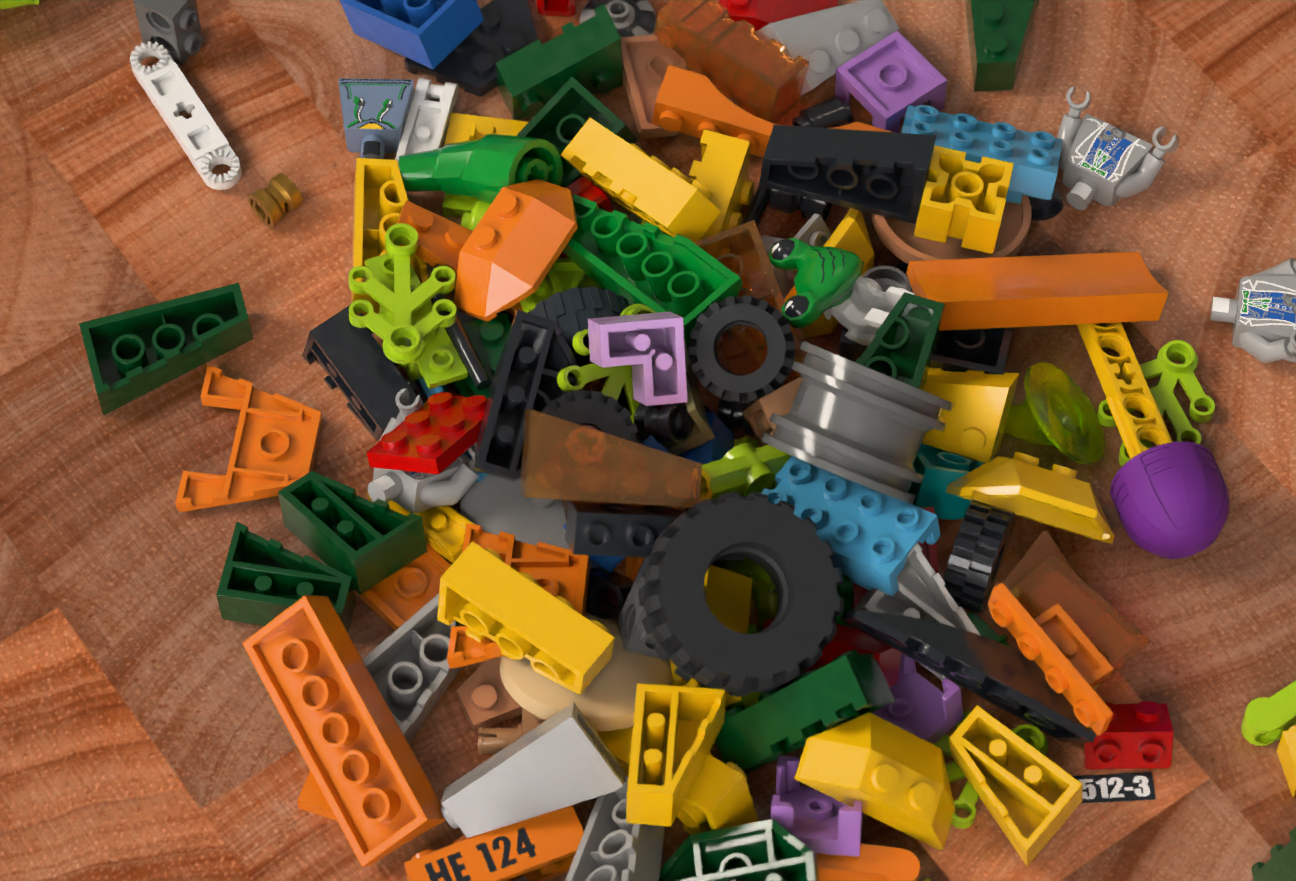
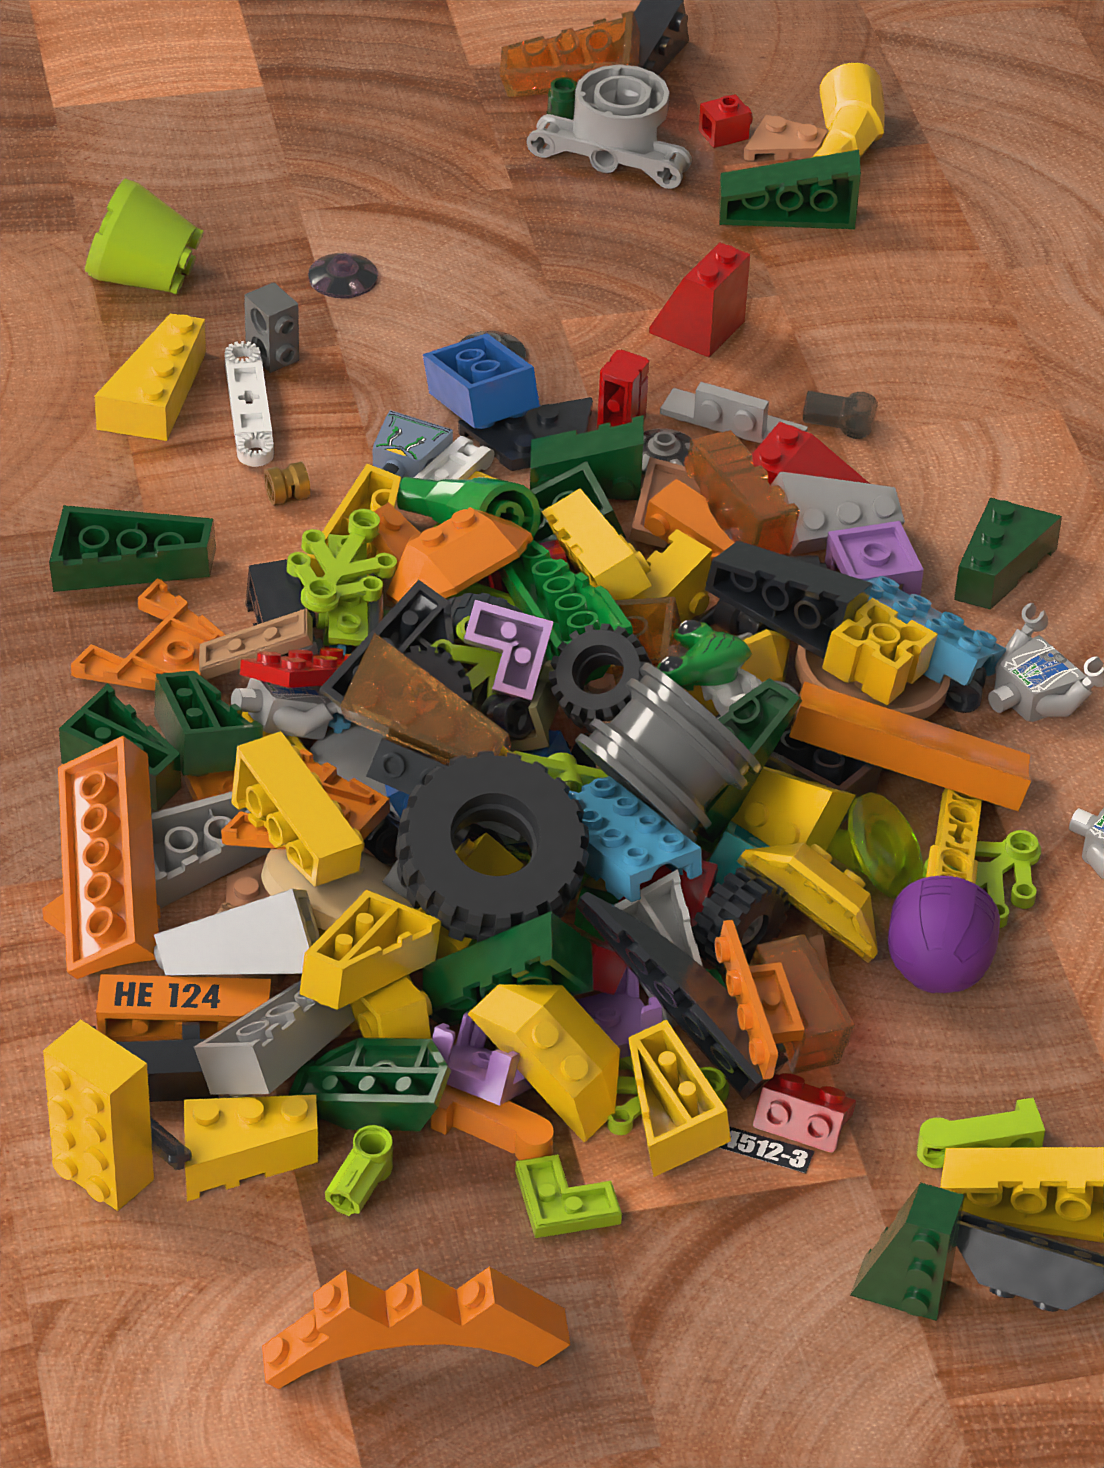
camera: 20 degrees right, 15 degrees down
none -> yellow wedge [94,313,206,441]
none -> medium nougat tile [199,609,313,680]

